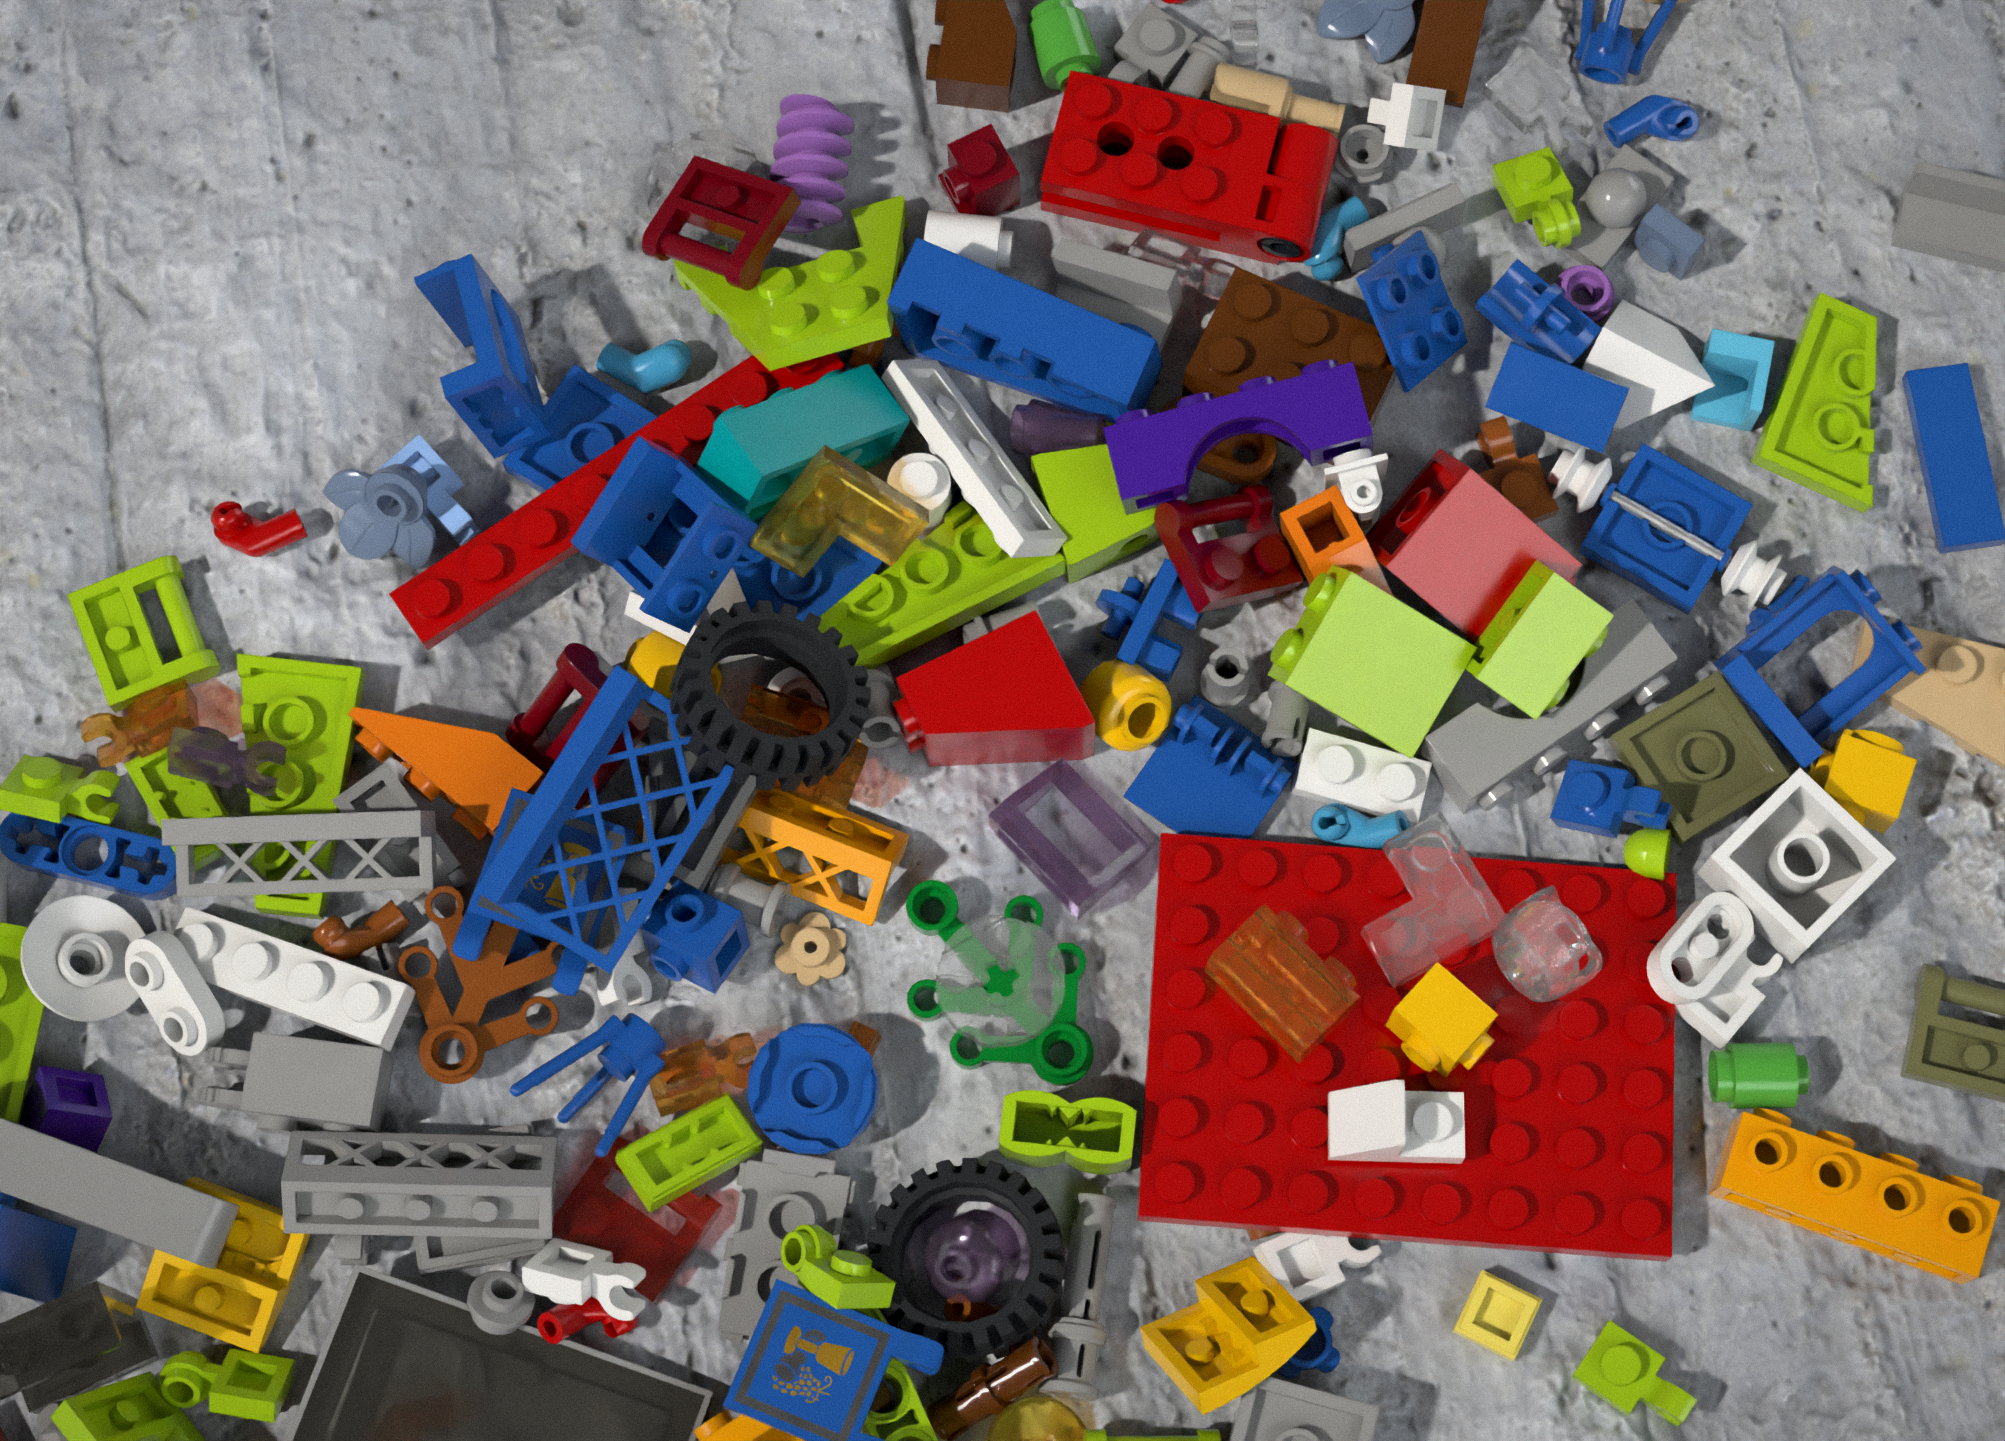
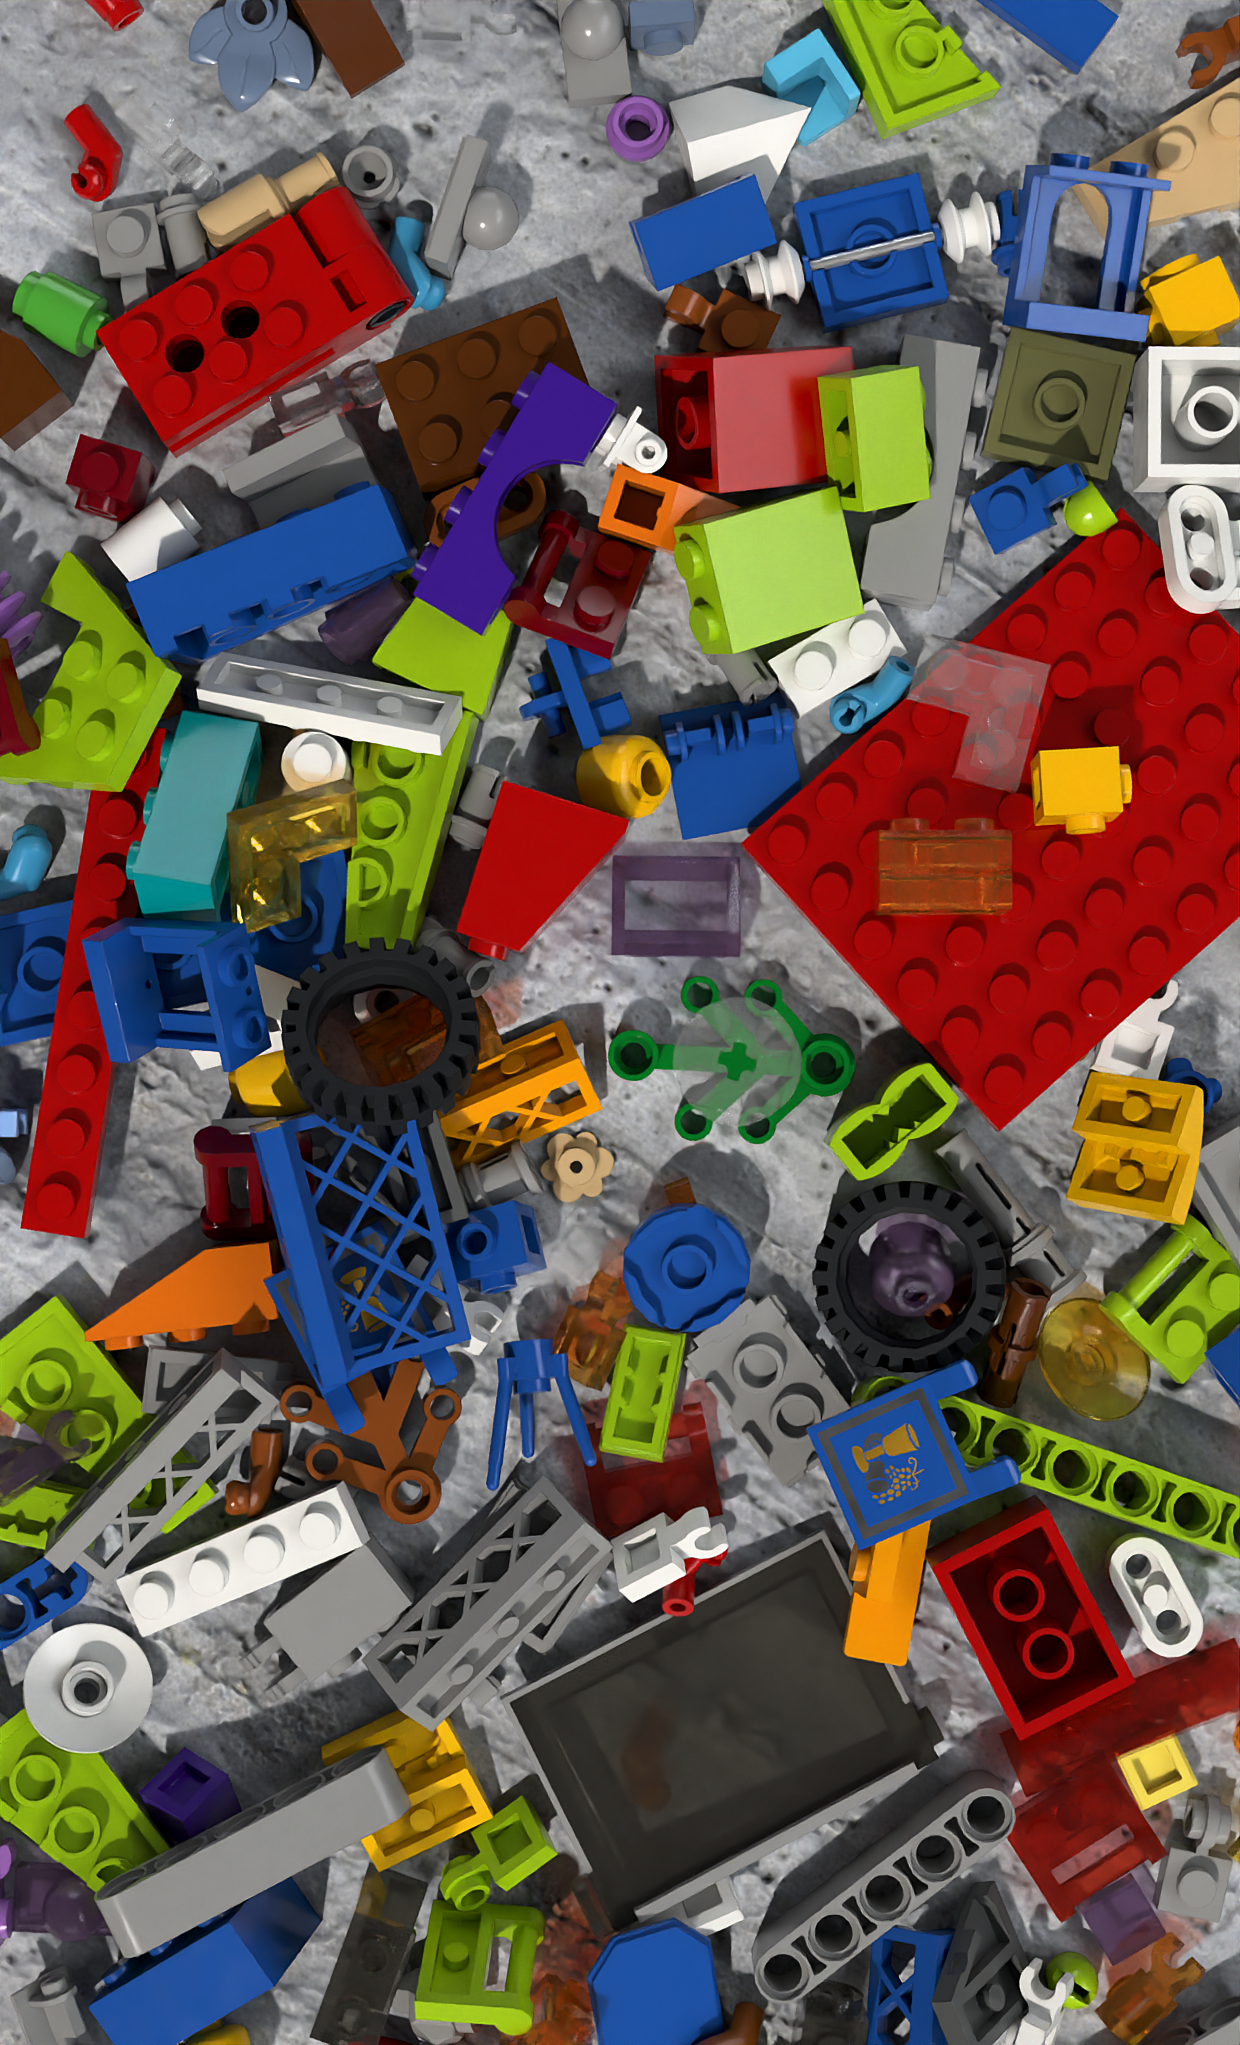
camera: 50 degrees left, 15 degrees up
white plate [125,931,225,1056] -> none
light grey plate [467,1270,535,1335] -> none
lime plate [781,1224,896,1309] -> none
light grey pin [1199,647,1250,708] -> none
white slope [1328,1079,1465,1164] -> none
blue hinge [1356,230,1468,393] -> none
white tile [1367,82,1446,151] -> none
blue hips [1475,258,1602,366] -> none
clear helmet [1491,885,1603,1002] -> none
lime plate [1492,147,1581,249] -> none

